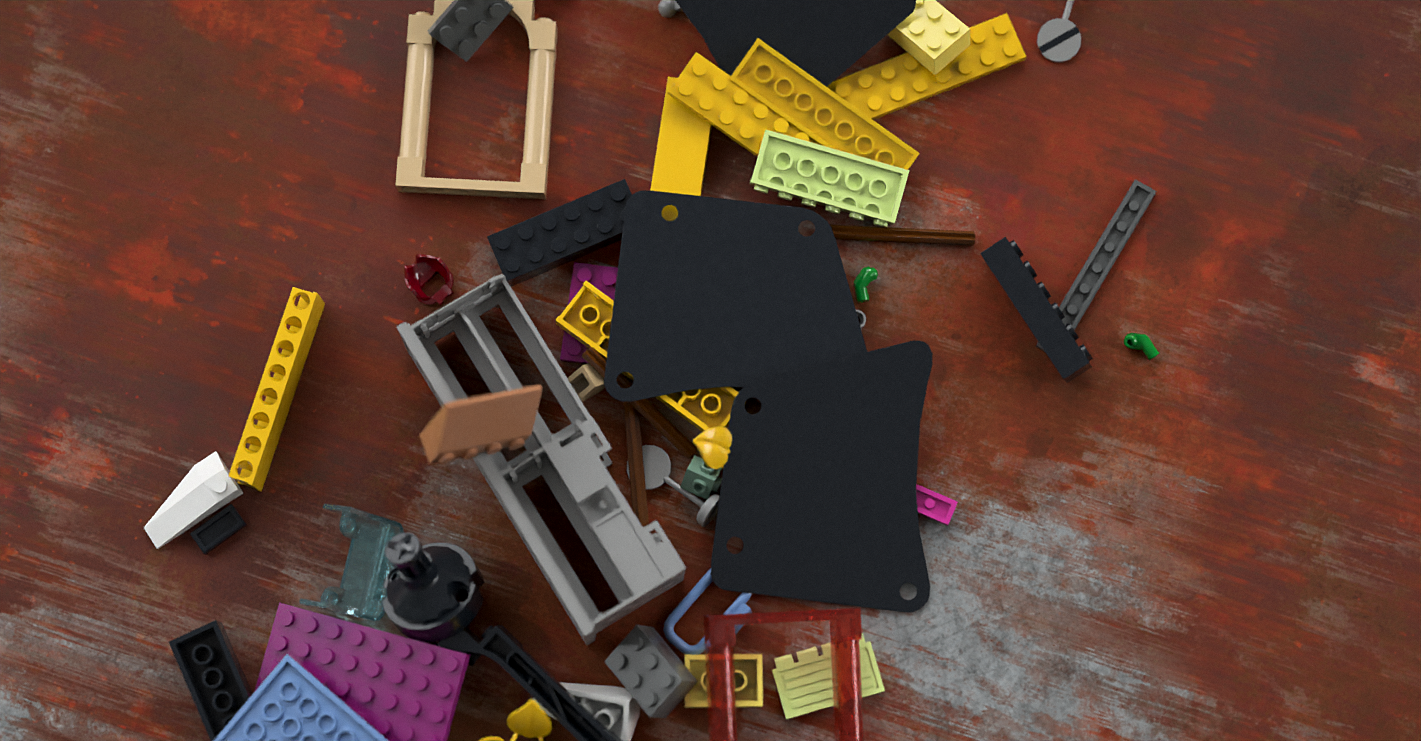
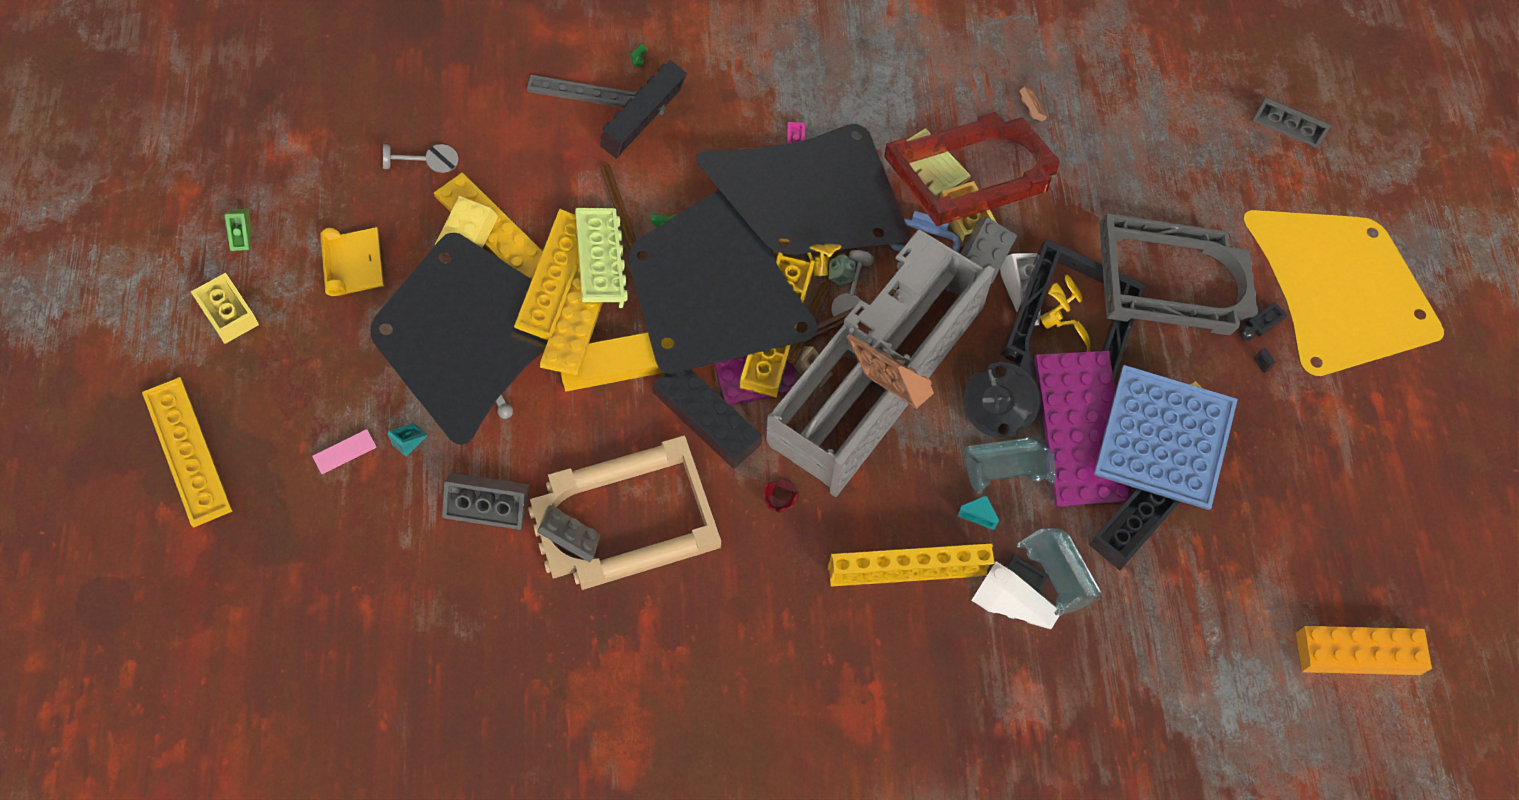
camera: 120 degrees left, 15 degrees down
none -> teal slope [957,496,999,530]
none -> clear light blue windscreen [1017,528,1102,615]

